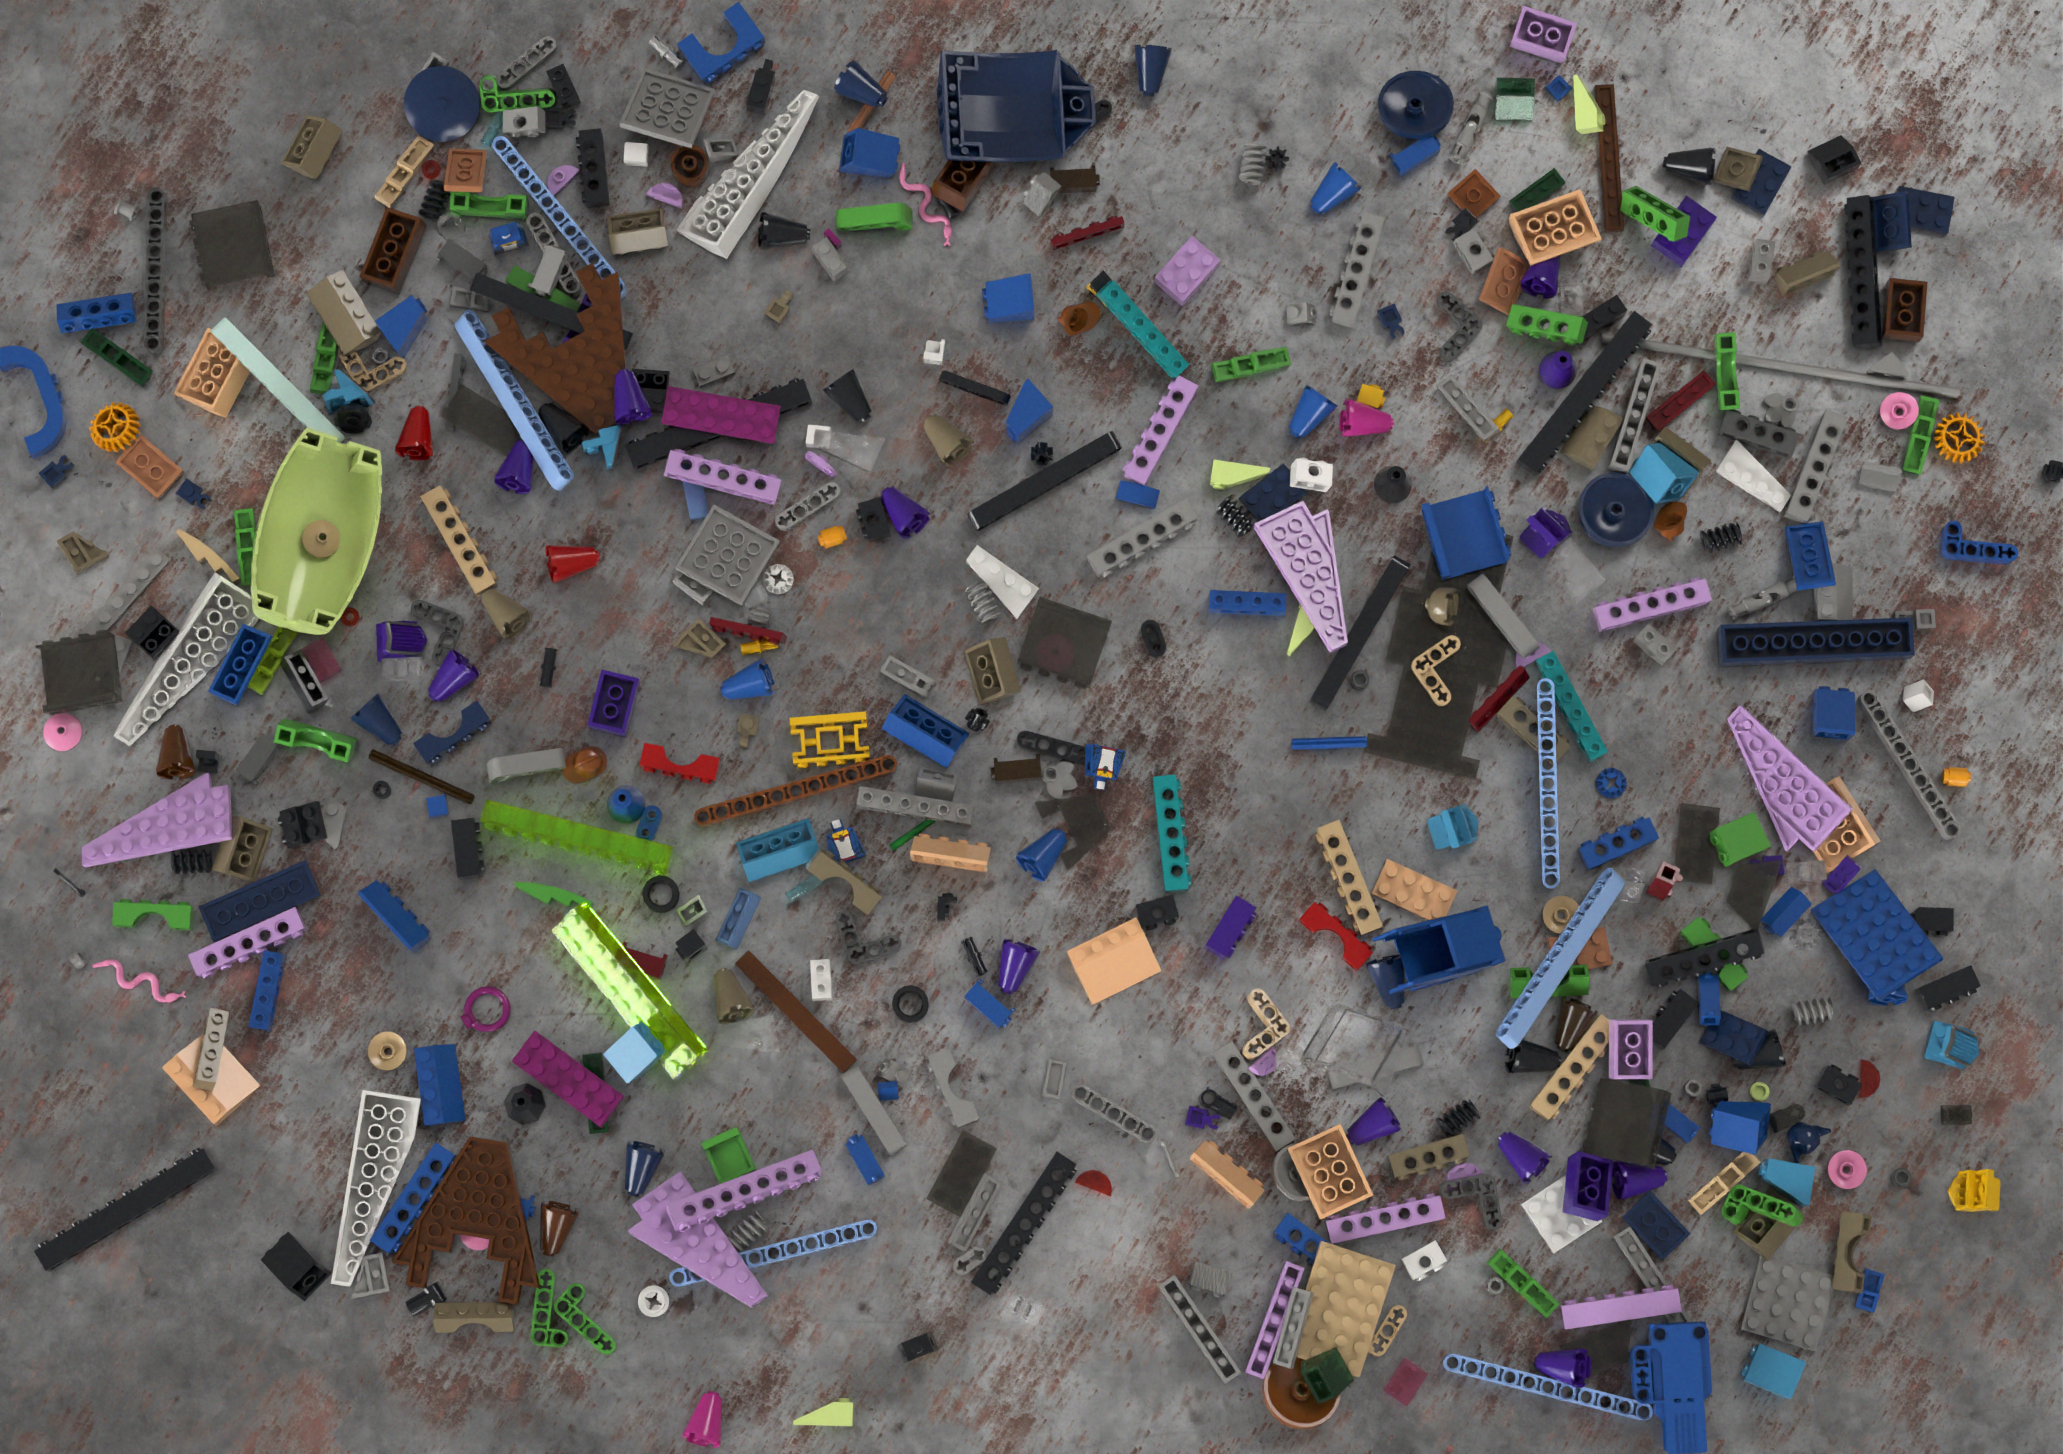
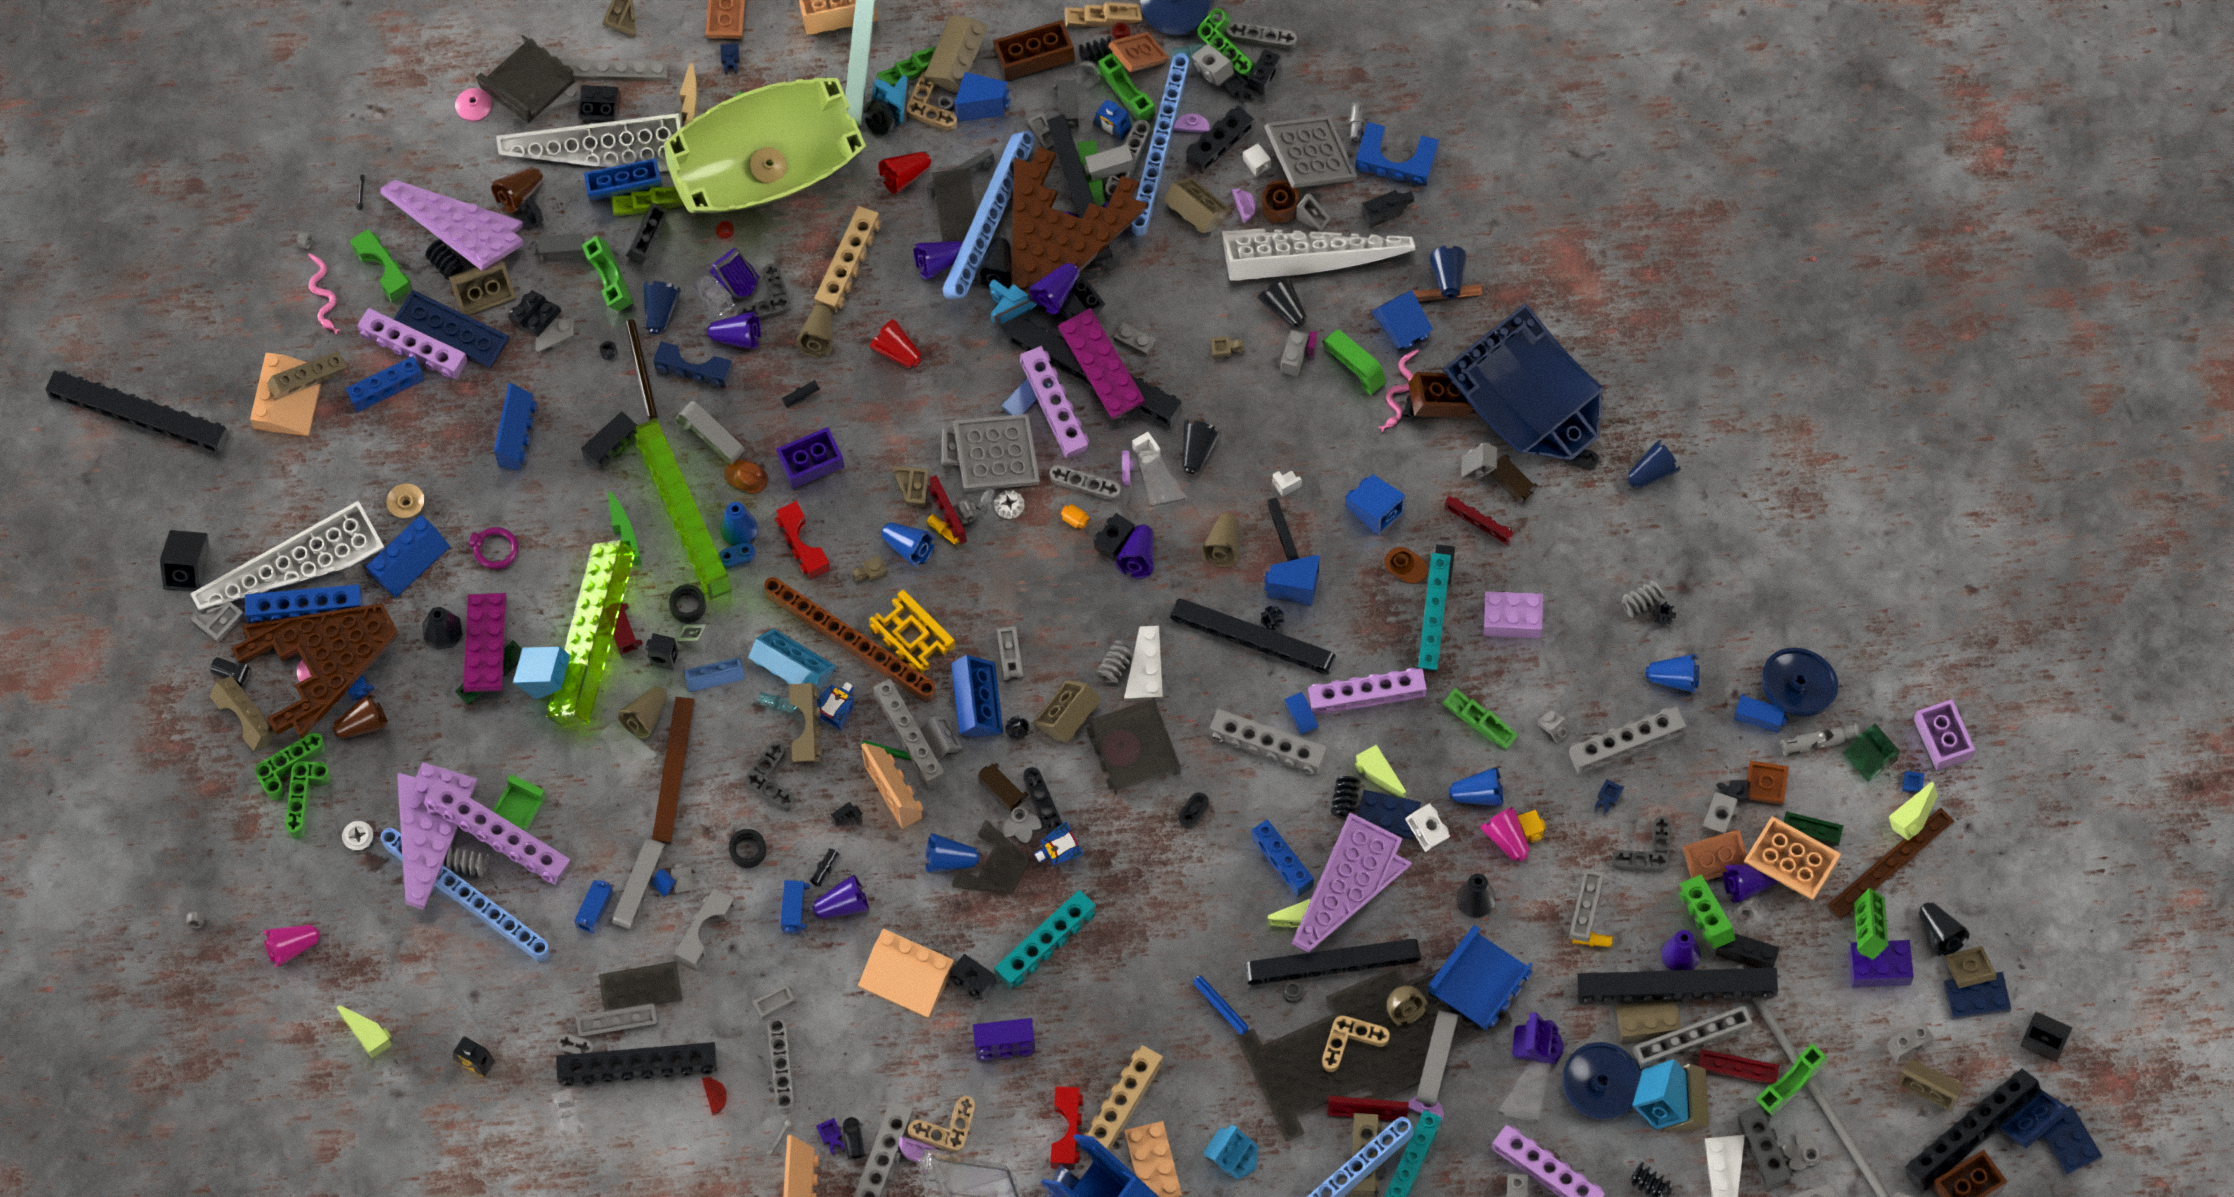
camera: 55 degrees right, 15 degrees down
clear pink plate [301,637,342,683] -> none
blue tile [426,795,449,818] -> none
dark blue cone [625,1141,665,1197] -> none
white brick [810,959,832,1001] -> none
dark orange piece [1654,501,1687,541] -> none

